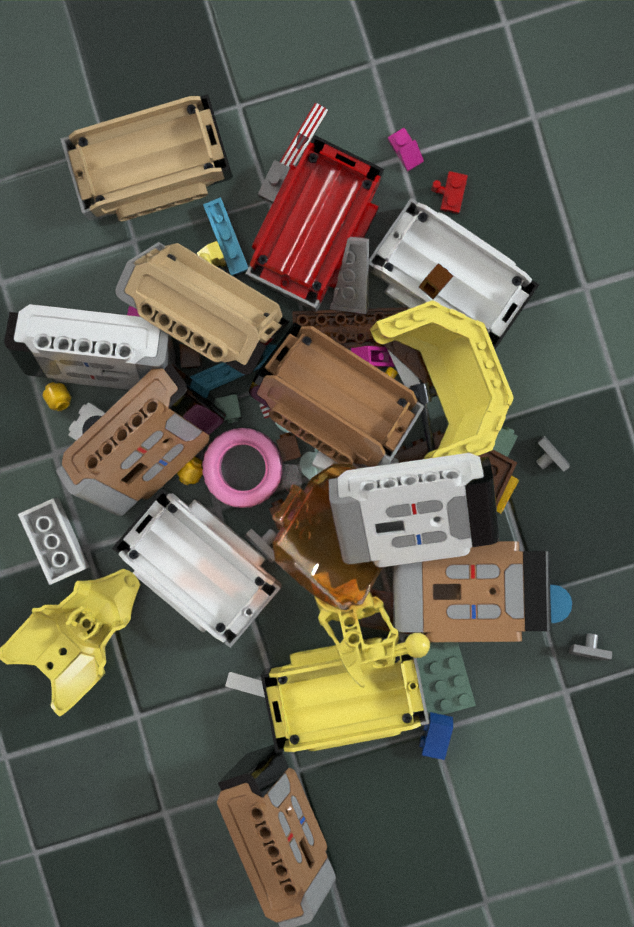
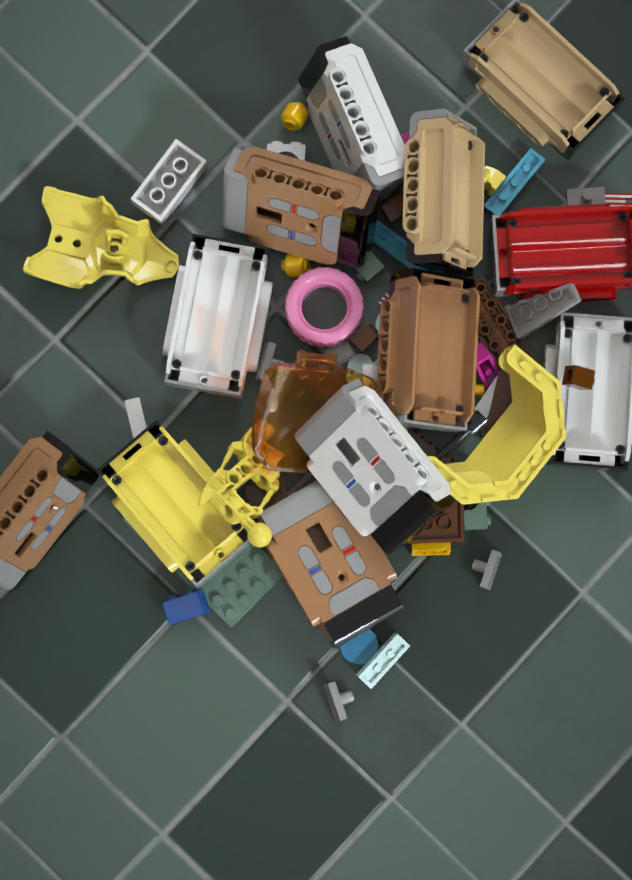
camera: 50 degrees right, 5 degrees down
none -> light aqua plate [356,632,410,689]

